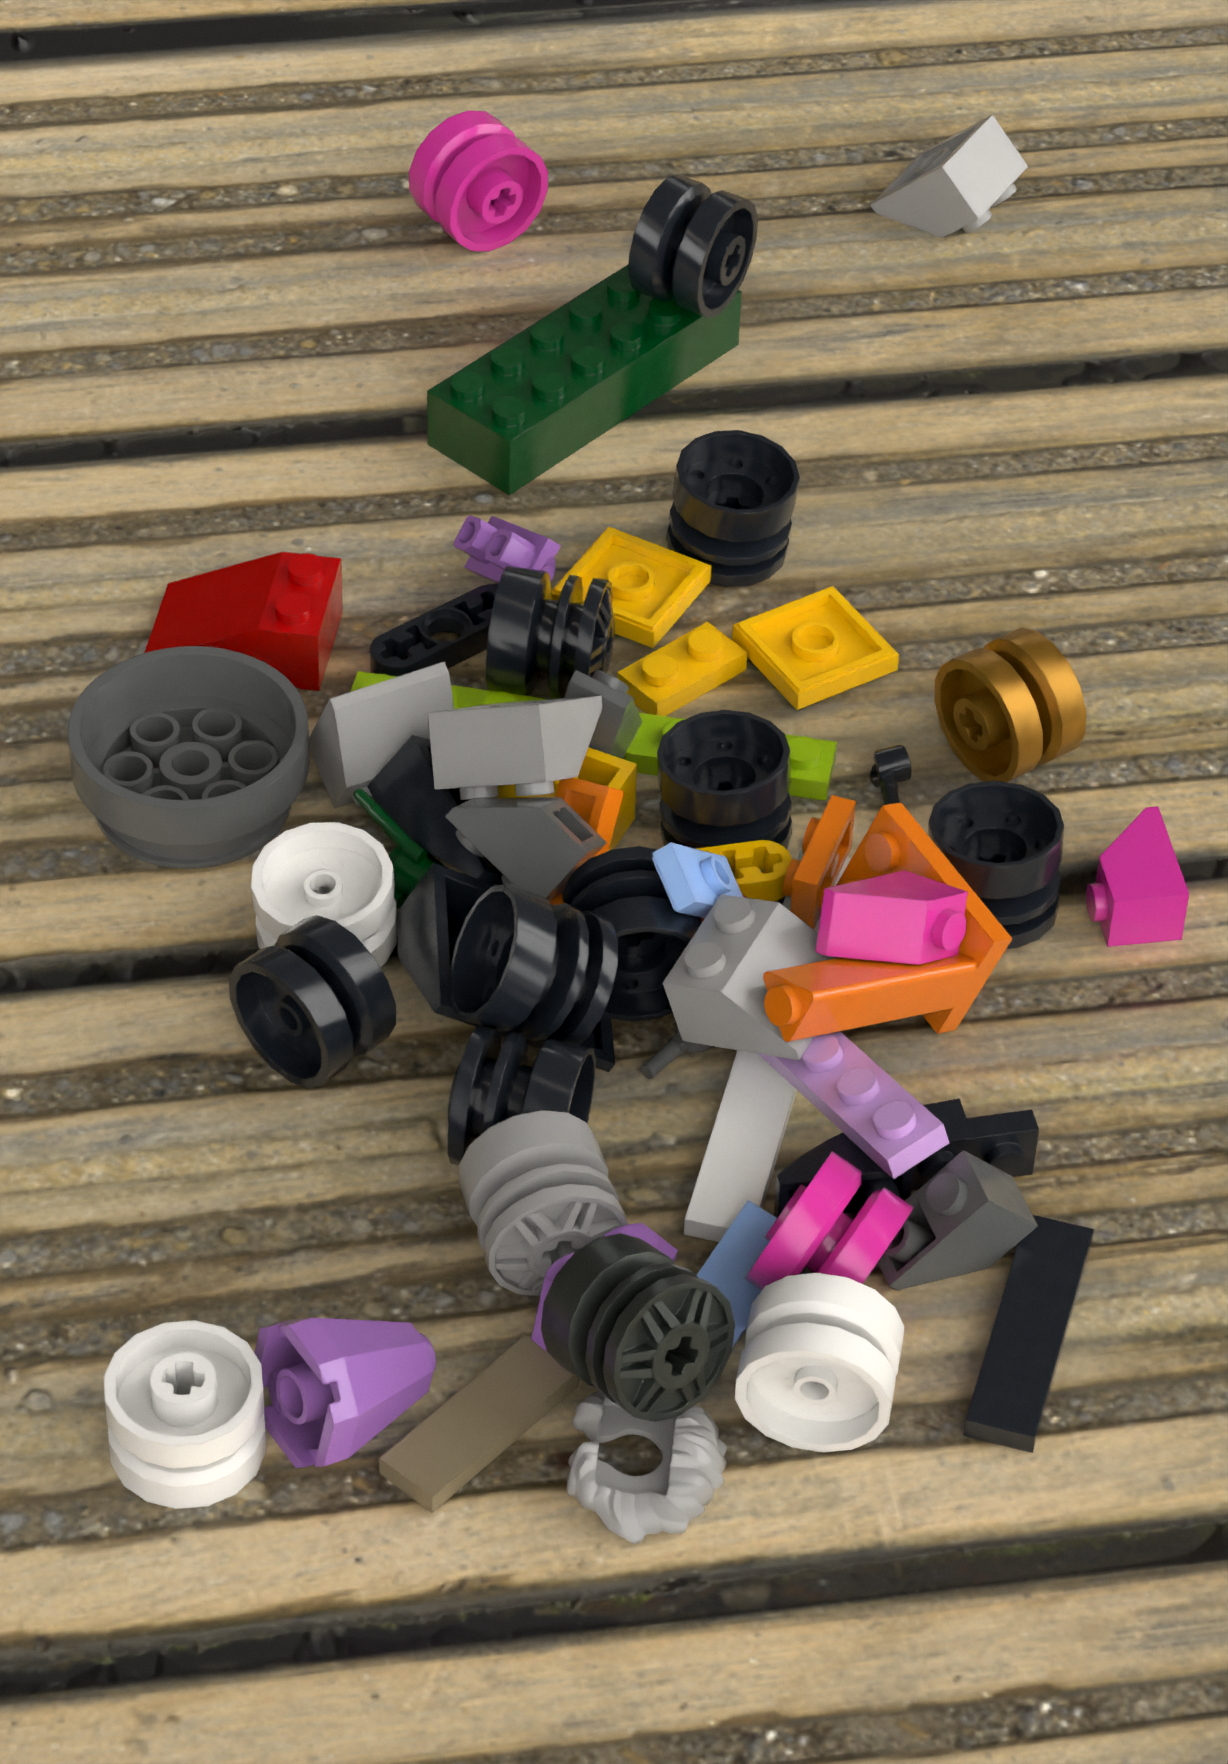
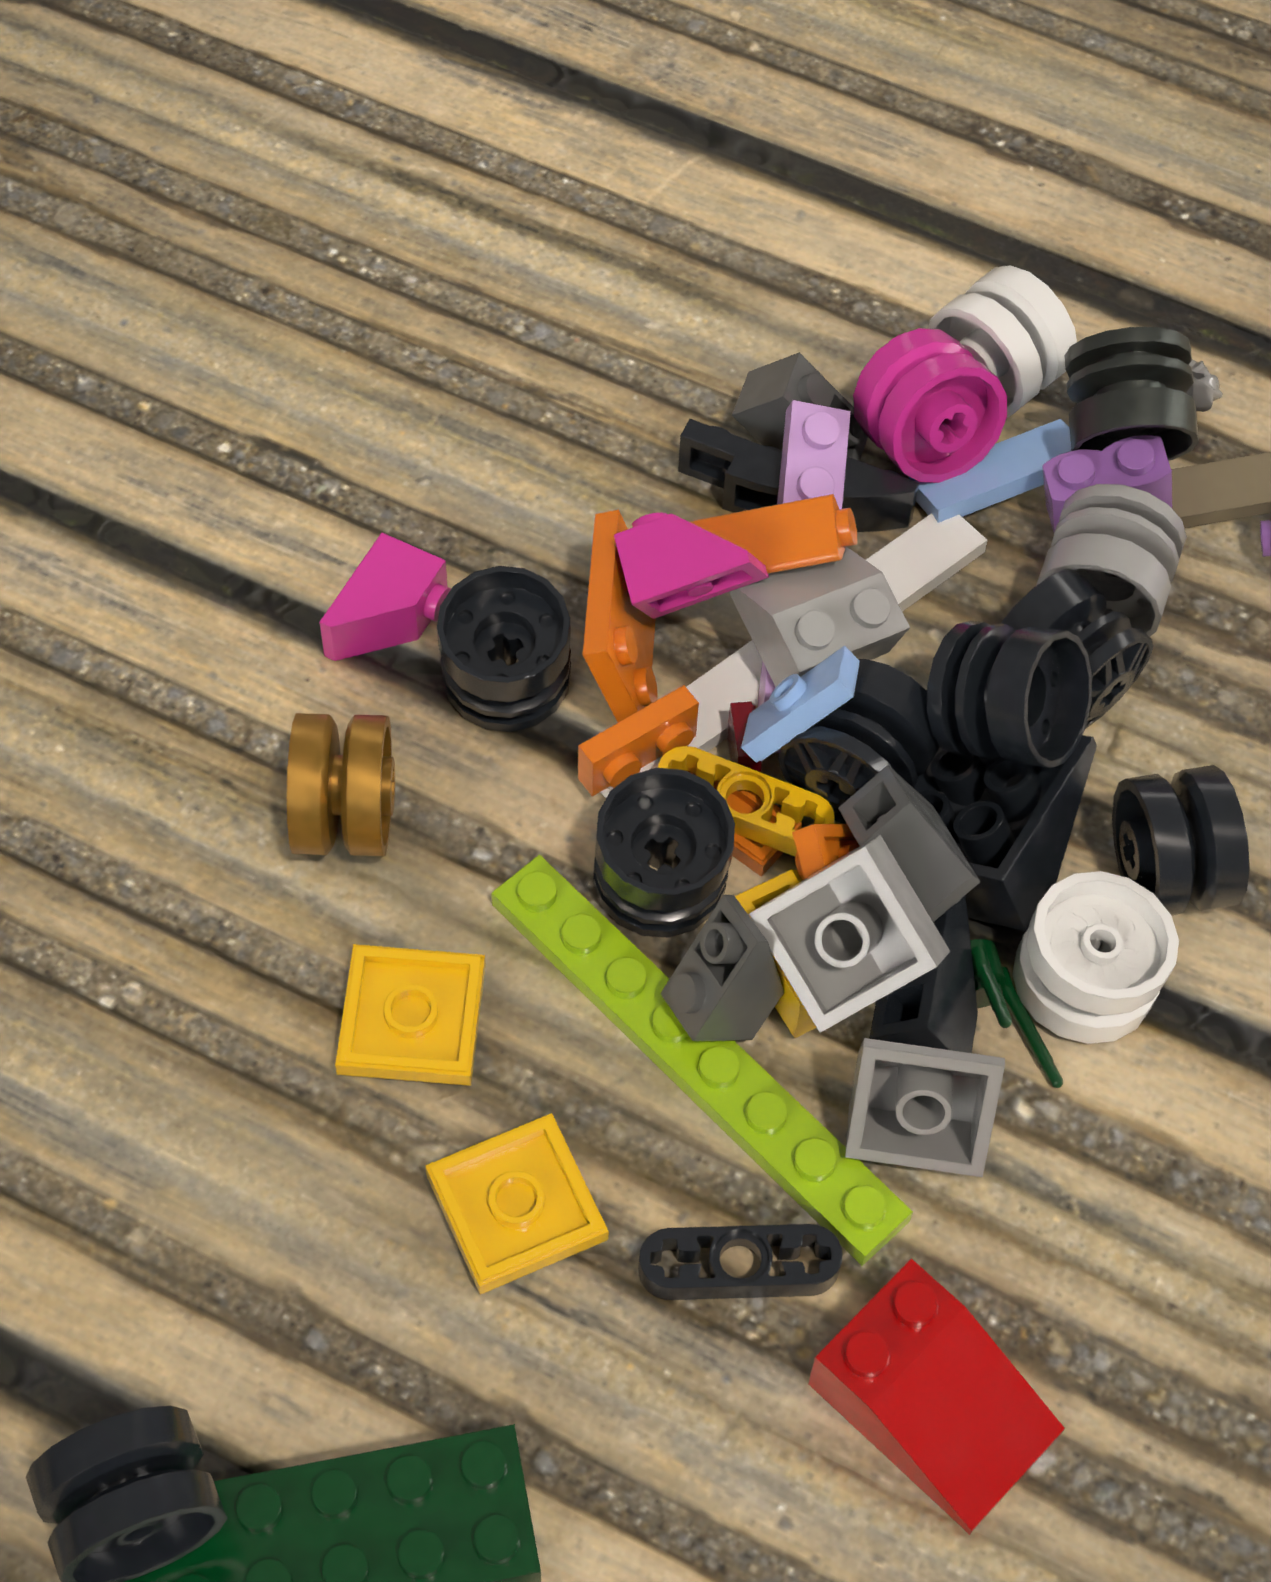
camera: 145 degrees left, 15 degrees up
dark grey wheel [68,646,310,869] -> none
medium lavender hips [453,515,561,584] -> none
black wheel [486,566,615,699] -> none
yellow plate [617,621,748,716] -> none
black wheel [666,430,800,587] -> none
black hand [870,745,912,805] -> none
black tile [963,1215,1094,1453] -> none

